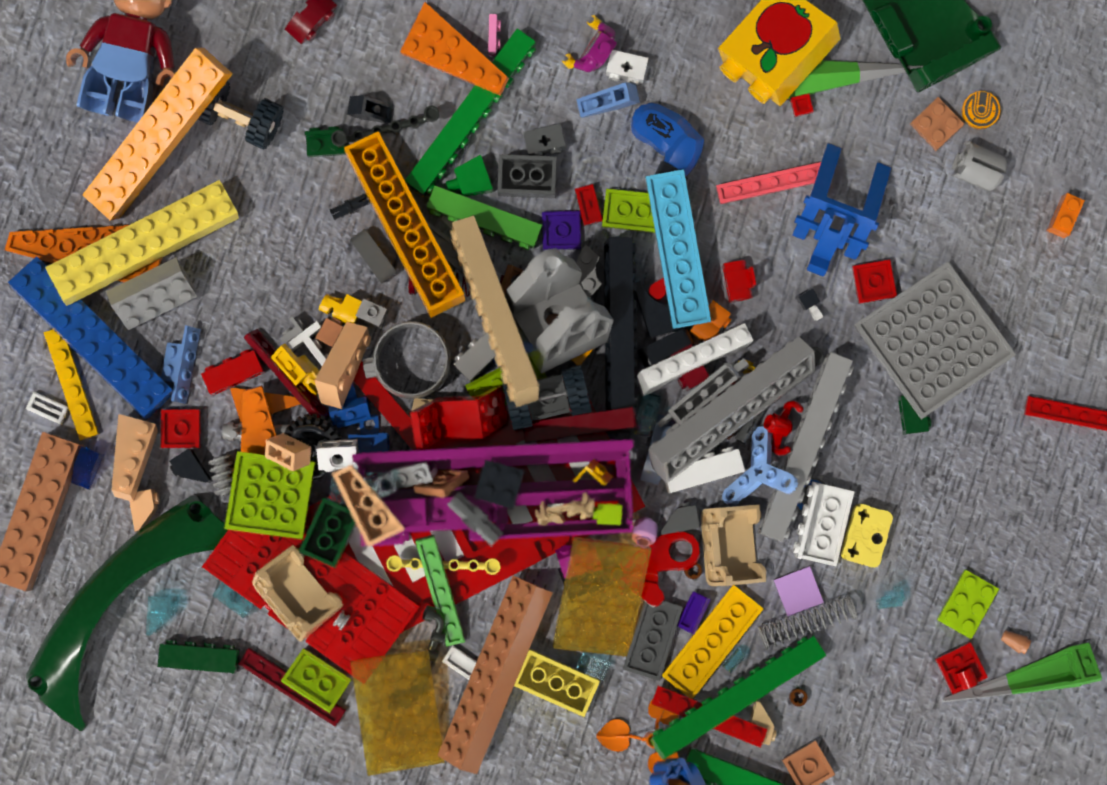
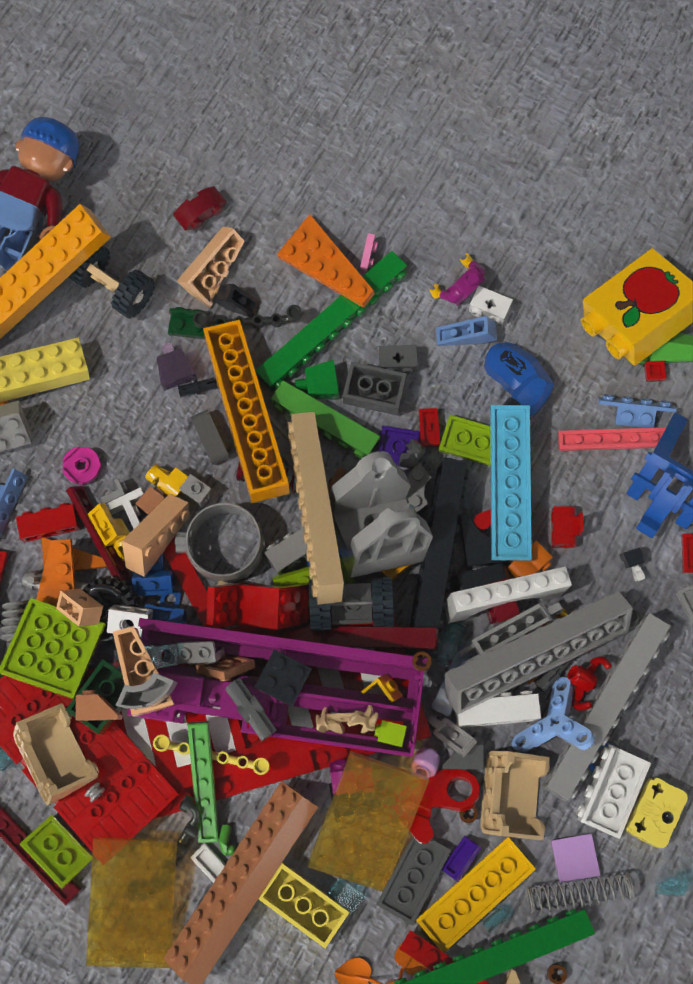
camera: 15 degrees right, 10 degrees down
none -> dark pink plate [62,447,102,486]
none -> nougat slope [76,690,122,721]
none -> light grey brick [116,673,178,710]
none -> clear purple torso [157,343,197,391]
none -> light nougat wedge [177,227,244,308]
none -> bright green arm [219,825,236,856]
none -> dark grey hair [399,439,423,468]
none -> reddish brown bush [412,651,431,671]
none -> light grey hinge [427,715,477,757]
none -> medium blue bracket [597,394,676,428]

